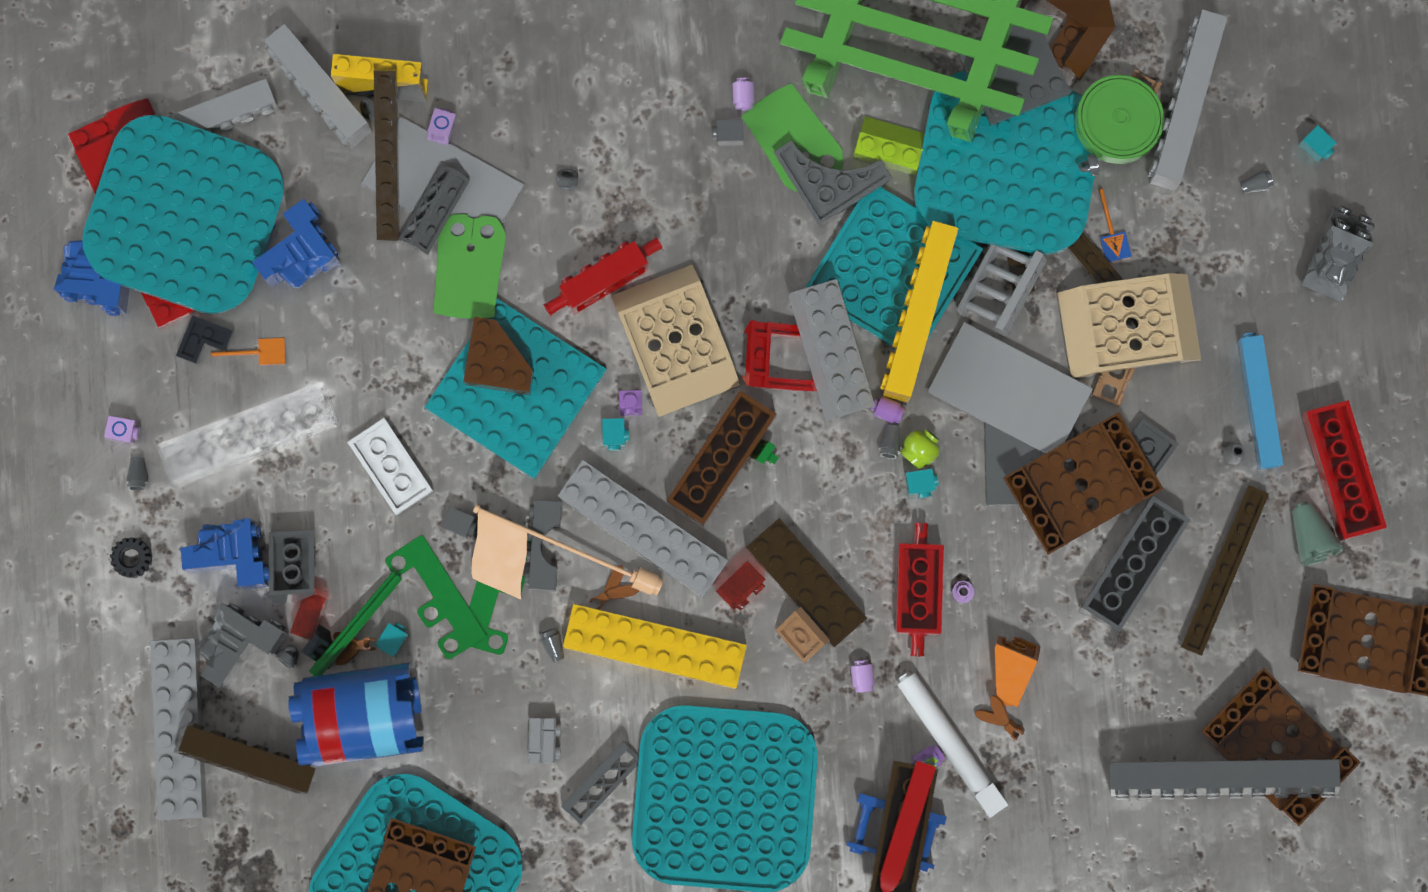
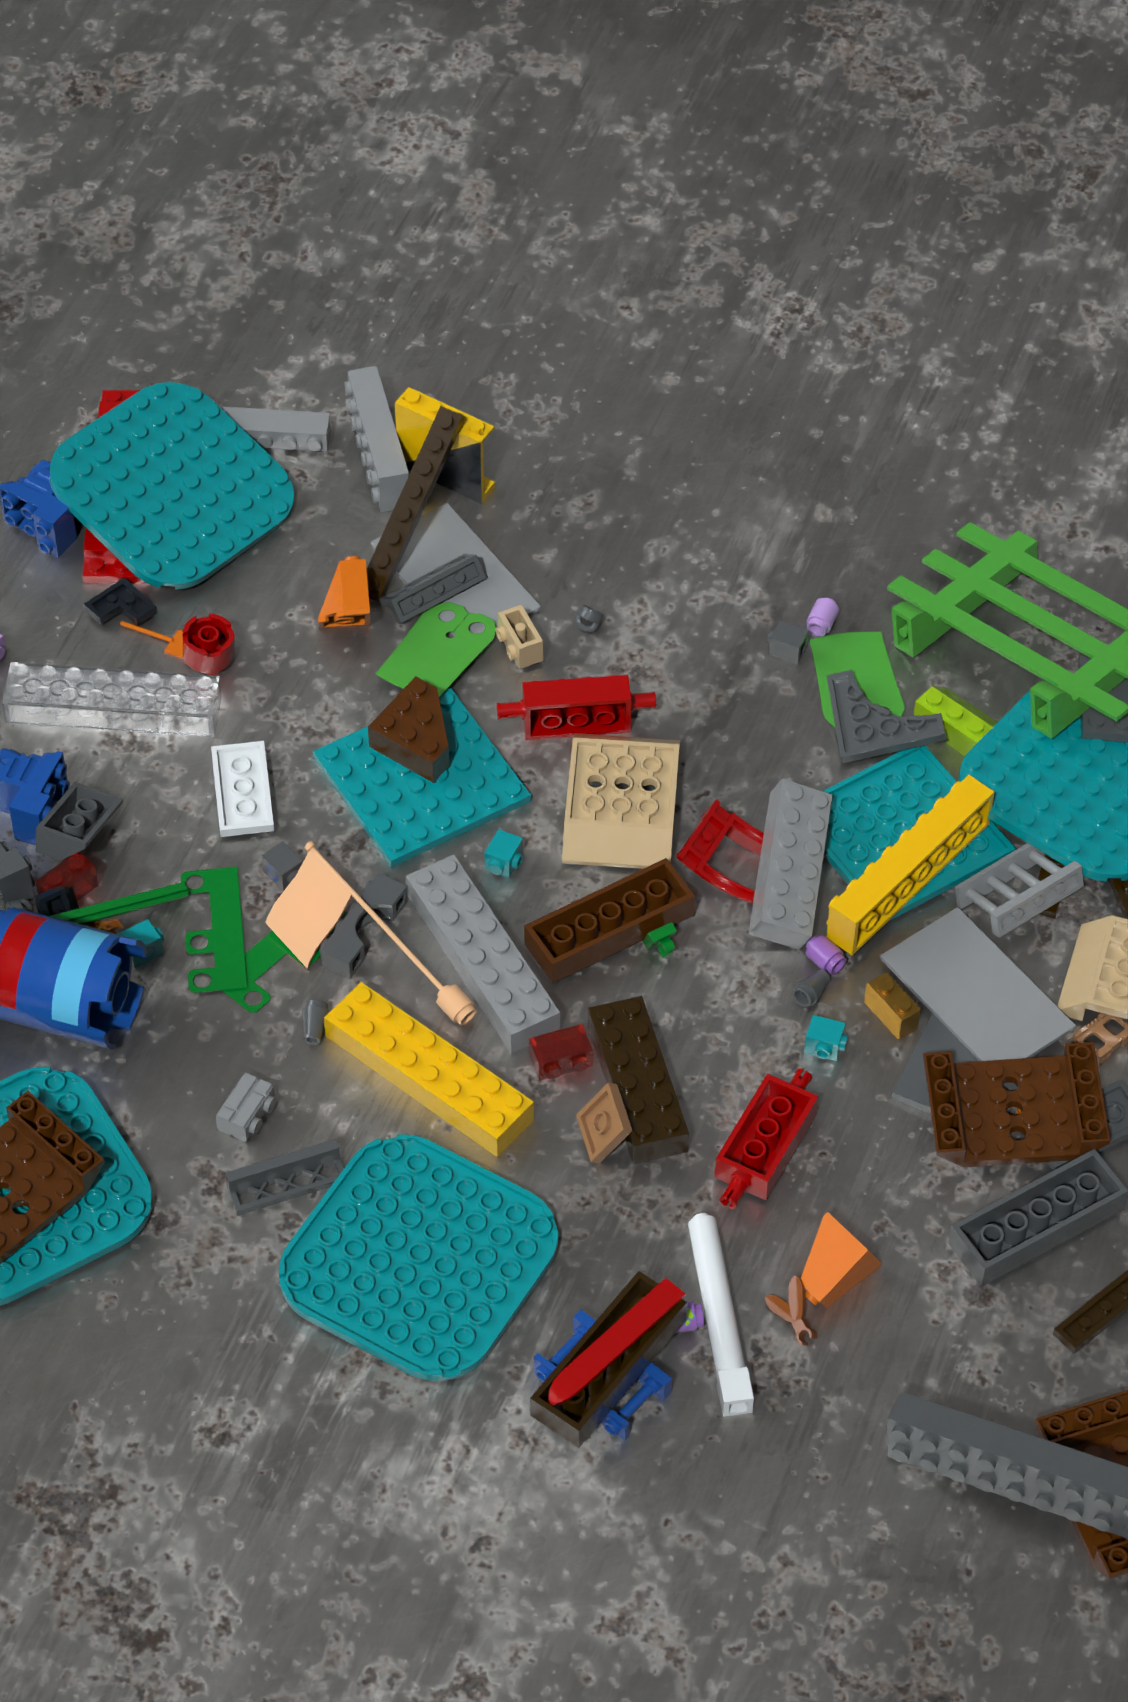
camera: 25 degrees right, 30 degrees down
blue brick [252,199,340,289] -> none
lavender brick [427,108,456,145] -> none
dark orange piece [589,565,639,610] -> none
medium lavender brick [619,390,642,416] -> none
lavender brick [850,660,875,693] -> none
lime piece [900,429,940,470] -> none
lavender plate [952,581,974,603] -> none
none -> red brick [183,613,235,676]
none -> orange slope [318,556,370,629]
none -> tan brick [495,605,543,669]
none -> pearl gold brick [864,972,921,1040]

